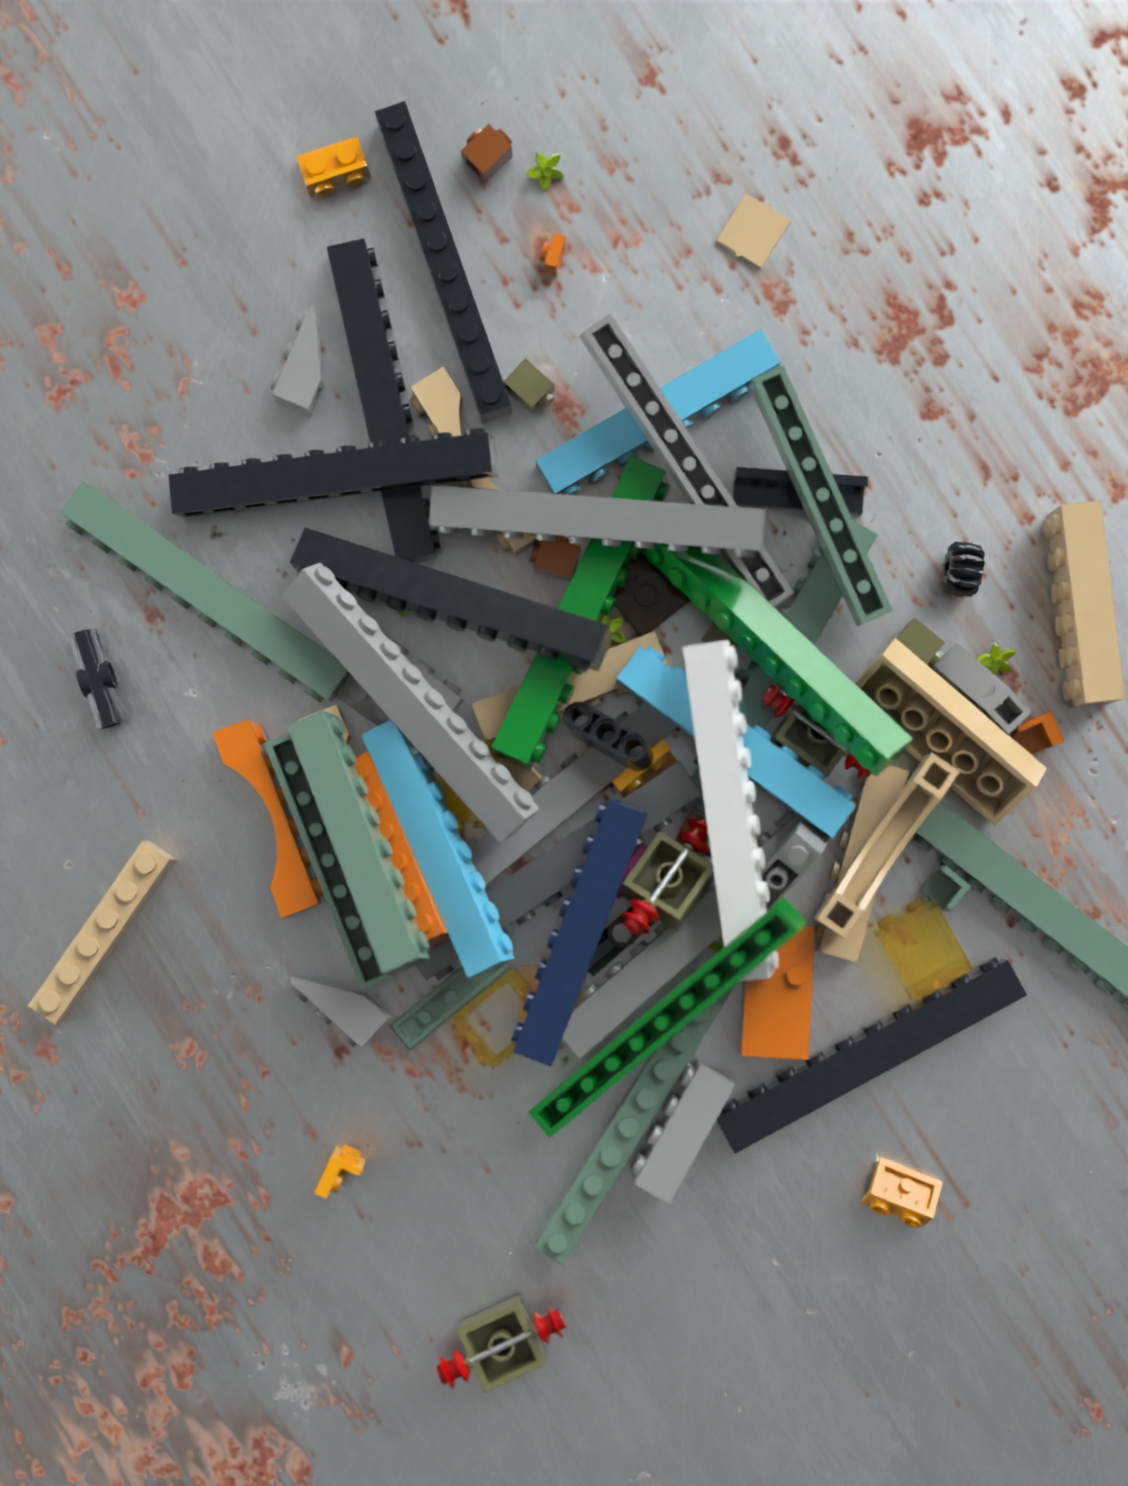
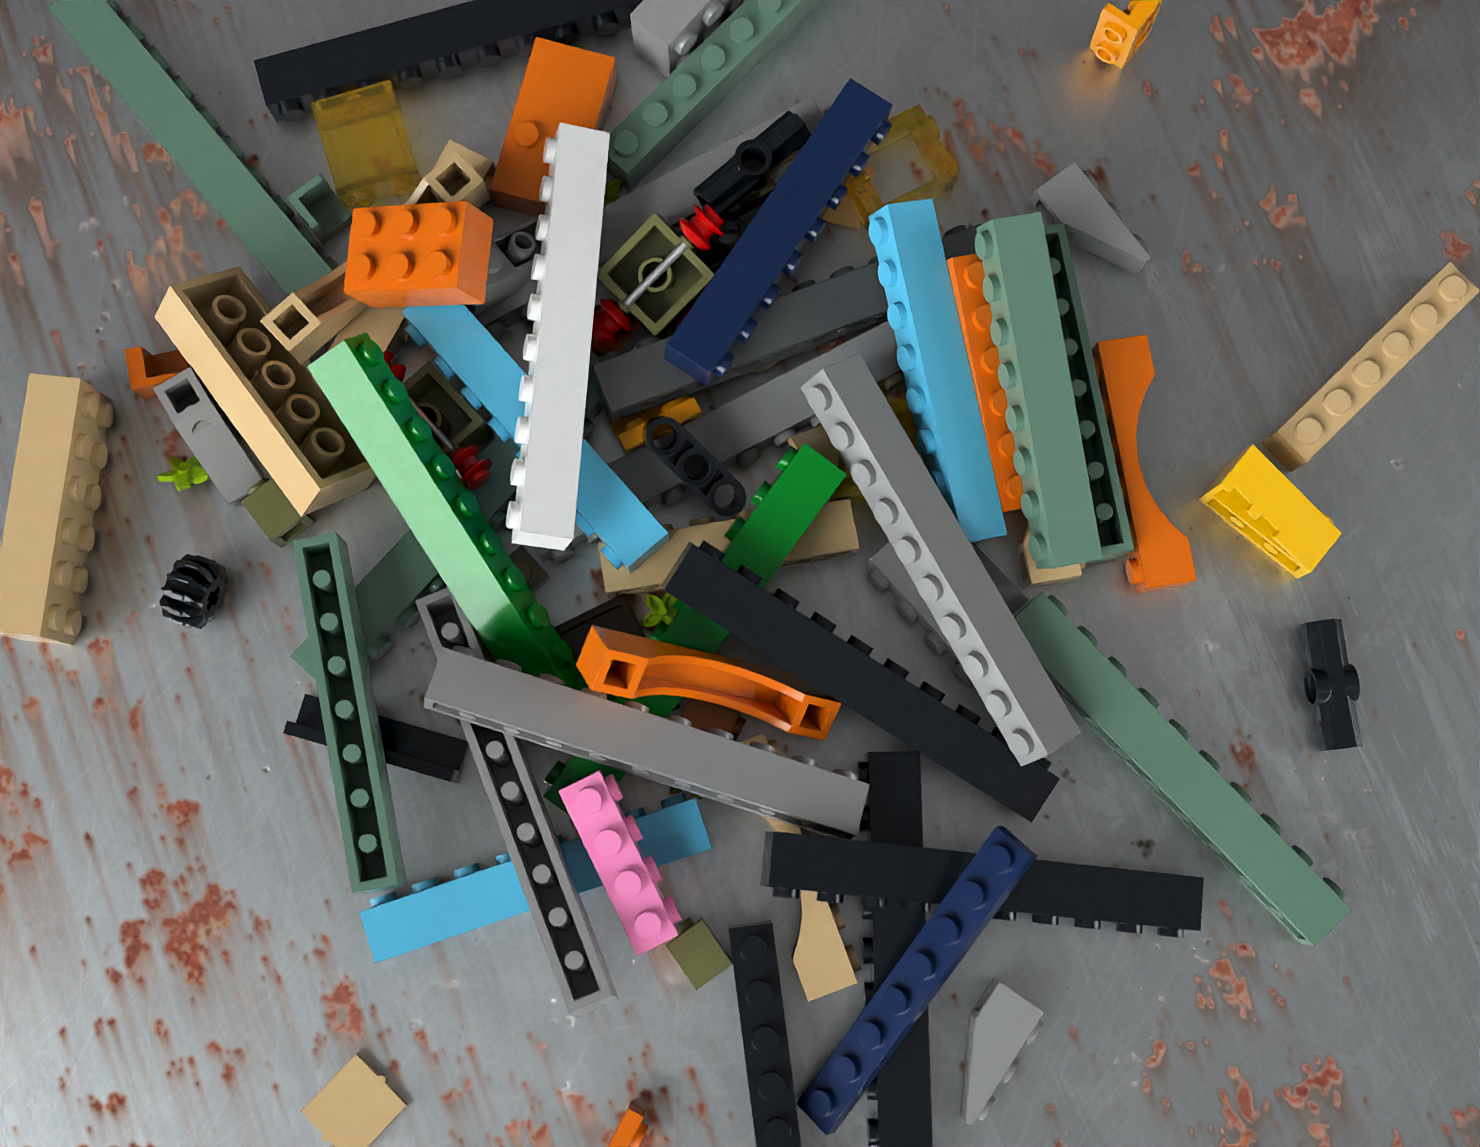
camera: 175 degrees left, 5 degrees down
sand green tile [389,962,512,1051] -> none
green brick [528,897,807,1138] -> none
none -> orange brick [343,201,494,308]
none -> bright pink brick [558,768,682,956]
none -> orange arch [576,625,842,741]
none -> black piece [693,110,811,217]
none -> dark blue plate [796,826,1038,1135]
none -> yellow wedge [1198,444,1342,578]

